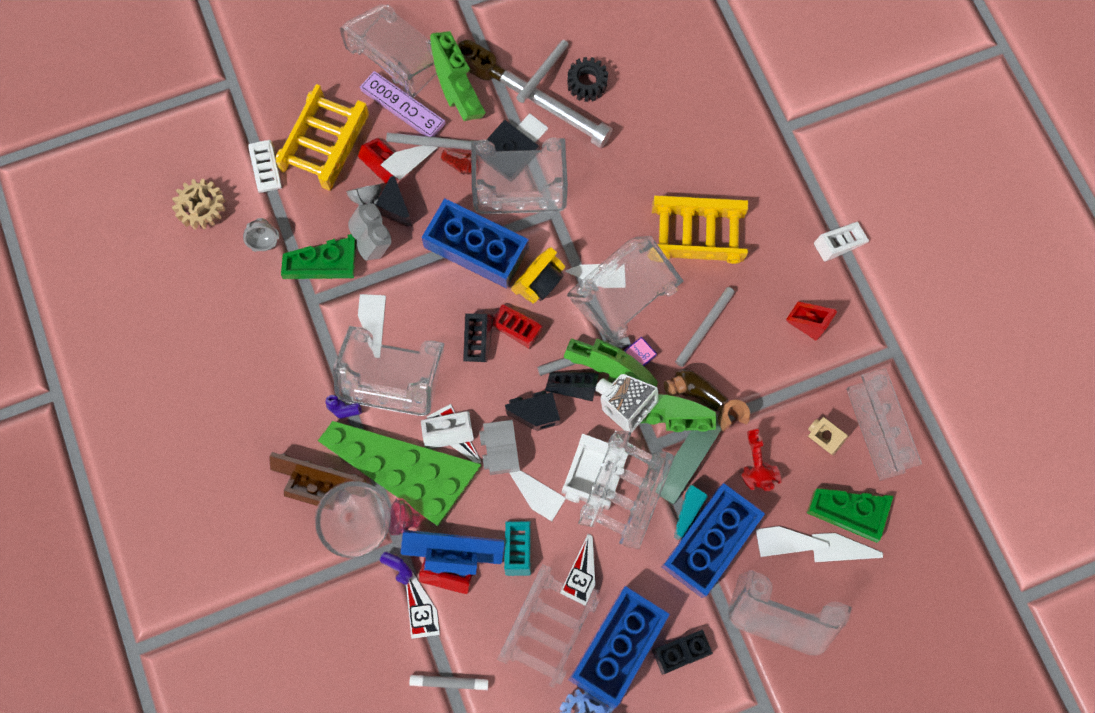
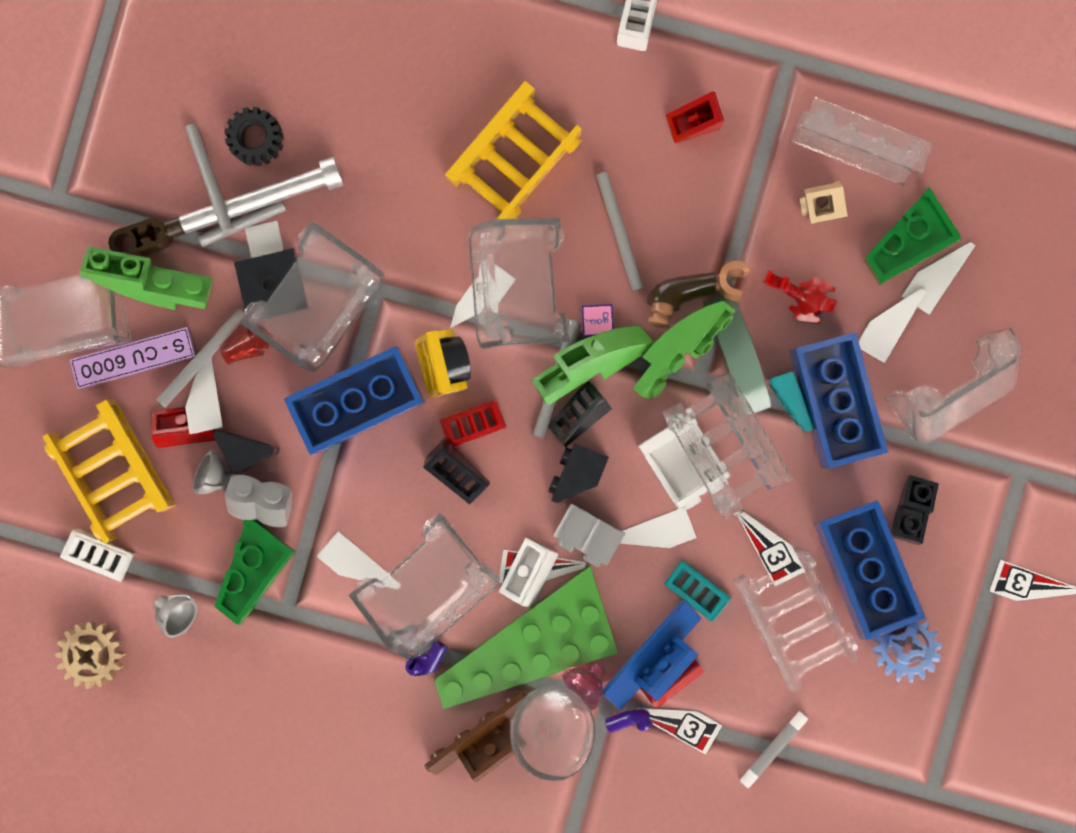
camera: 45 degrees left, 15 degrees up
white torso [596,374,659,434] -> none
none -> light grey bar [198,201,286,247]

